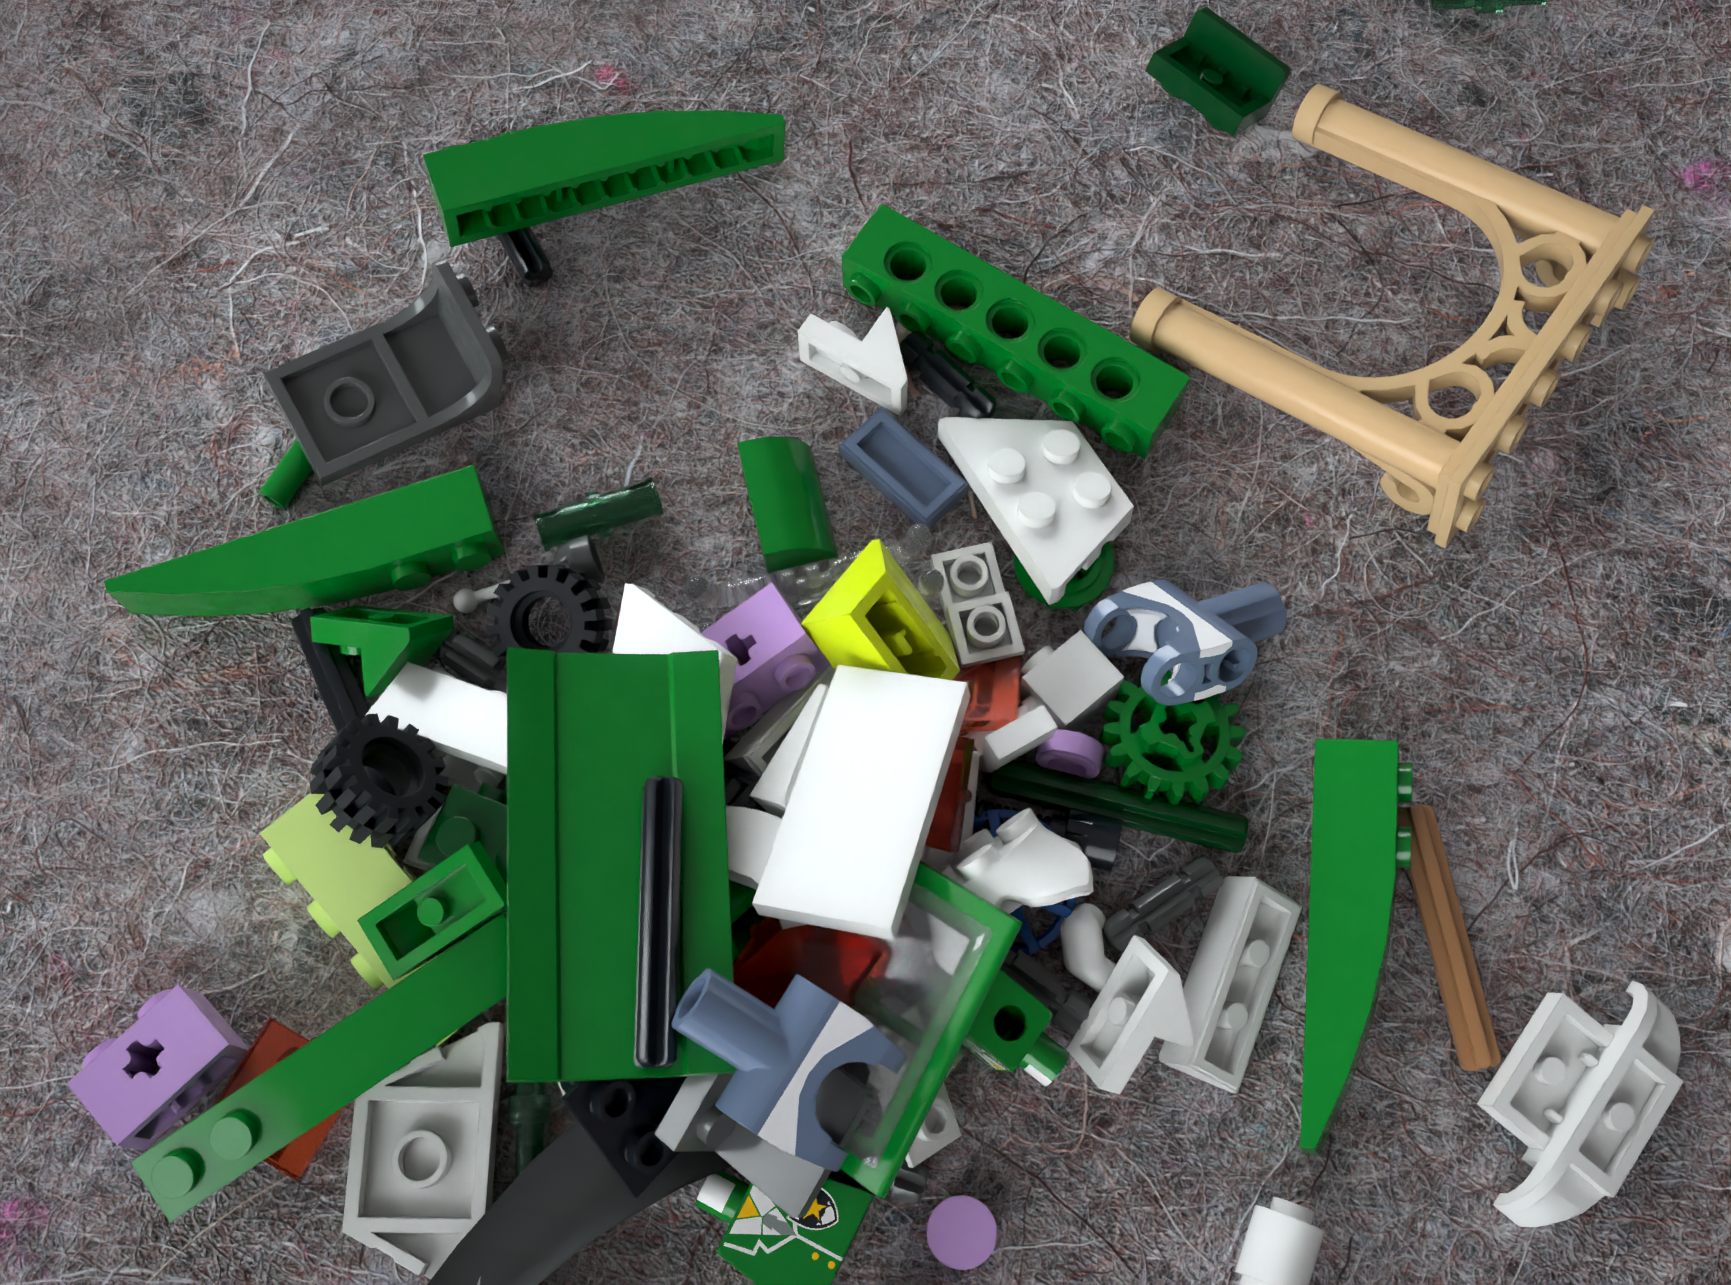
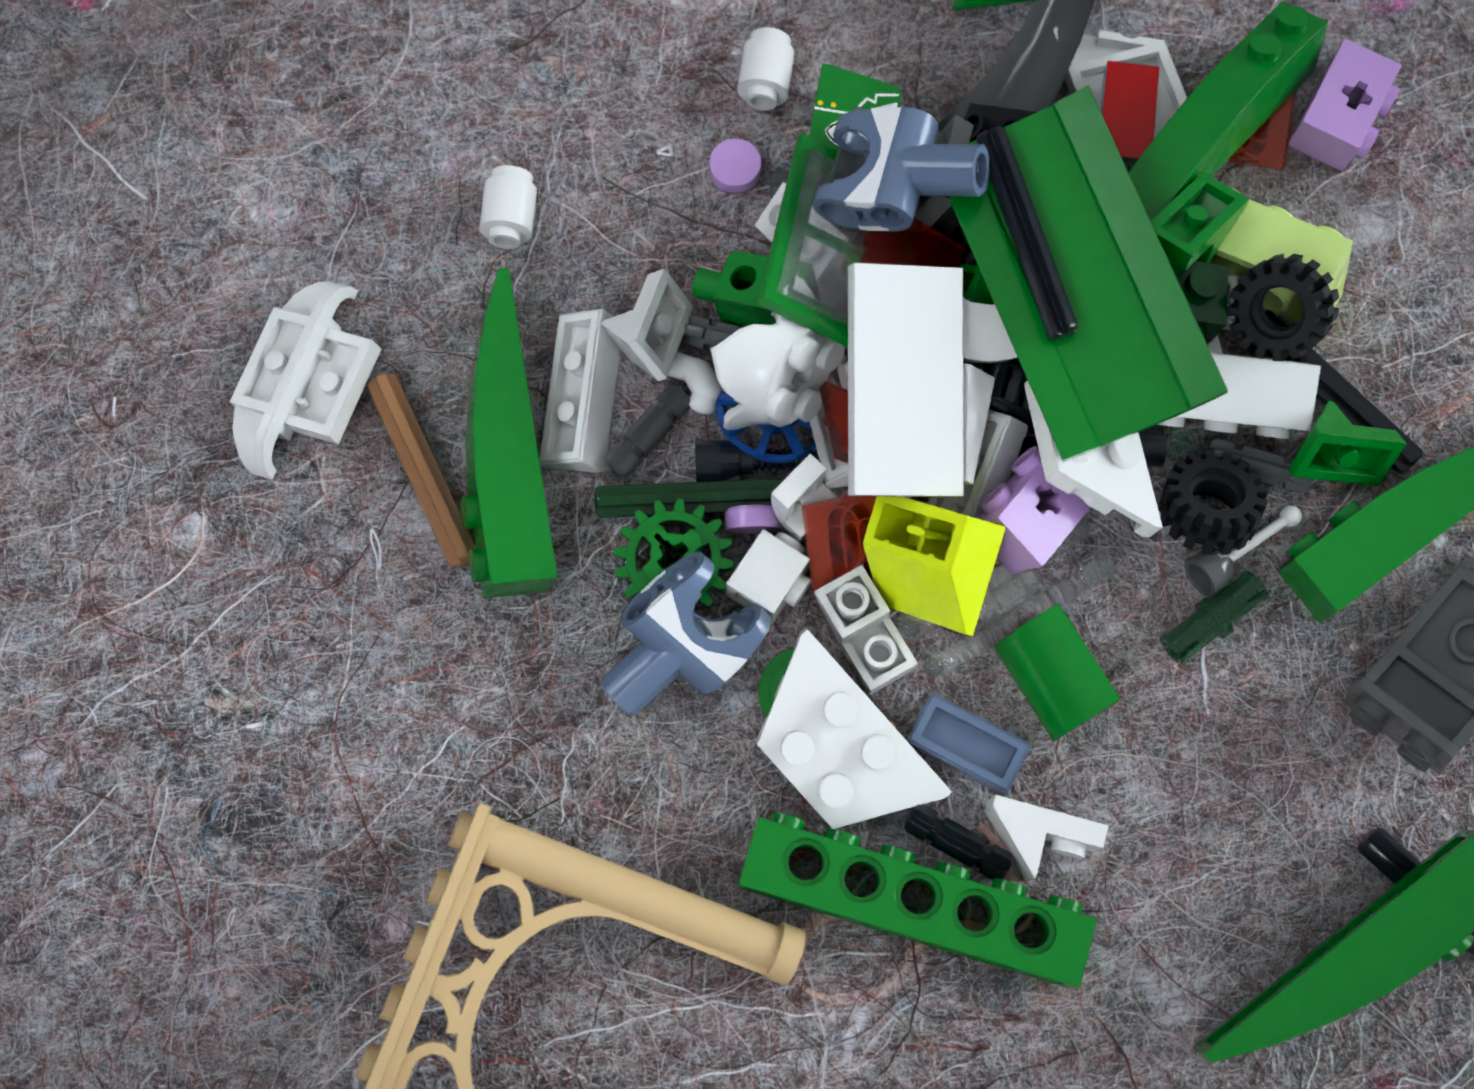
camera: 160 degrees right, 5 degrees up
none -> red tile [1100,61,1159,167]

